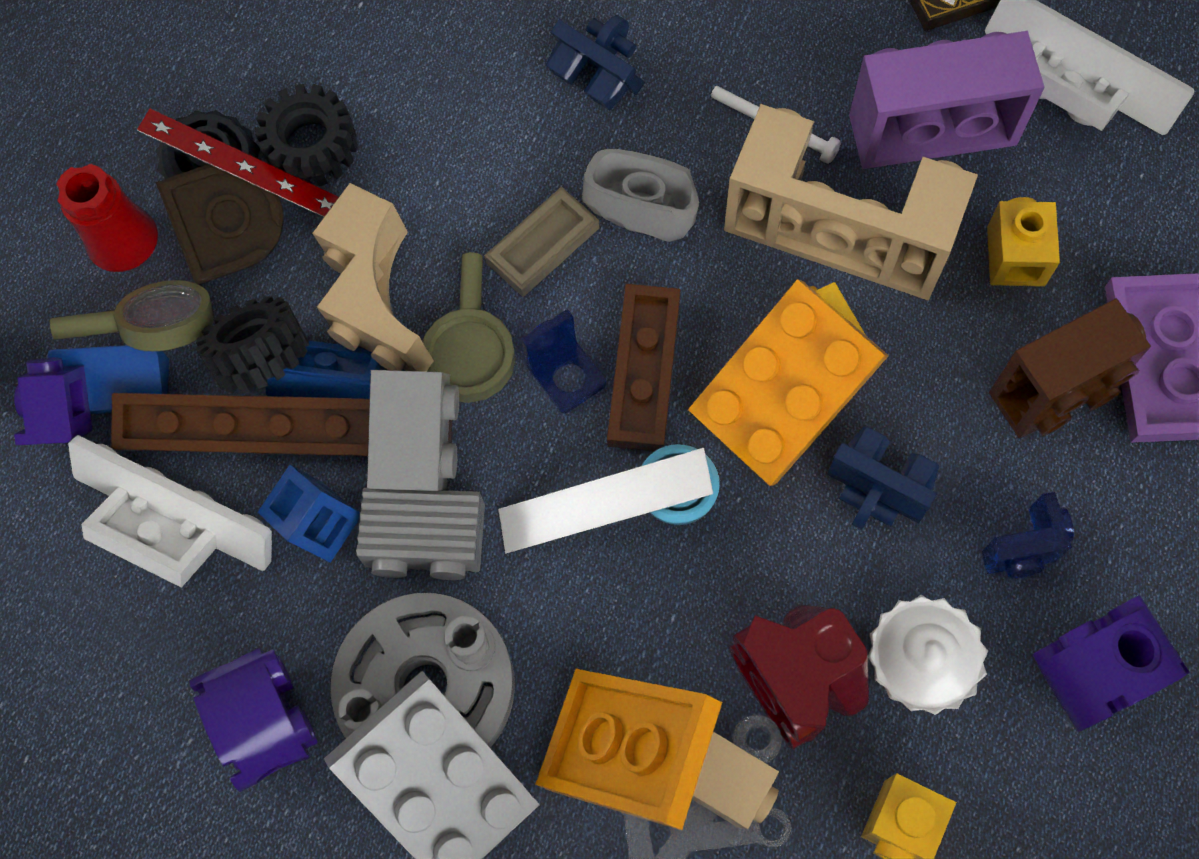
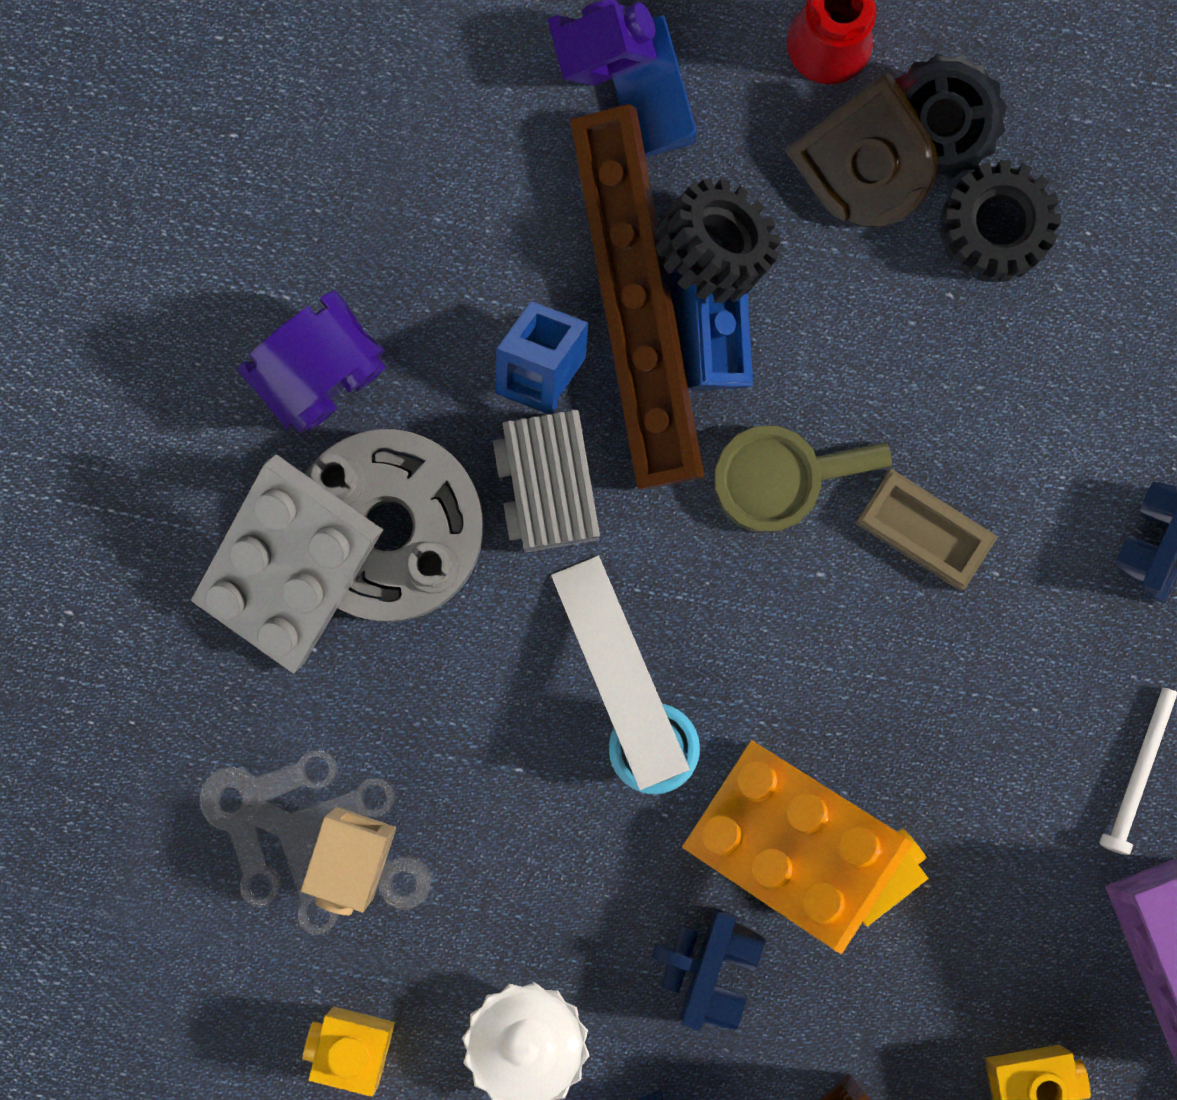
camera: 70 degrees right, 15 degrees up
olive piece [50,280,214,351] -> none
white bracket [68,435,272,588] -> none
red sticker [137,109,339,217] -> none
tan arch [312,183,434,372] -> none
light grey brick [367,370,459,491] -> none
clear blue bracket [522,310,606,414] -> none
light orange plate [535,669,722,830] -> none
light grey piece [582,149,699,242] -> none
reddish brown plate [607,284,681,451] -> none
tan plate [724,104,978,301] -> none
dark red piece [729,605,869,749] -> none

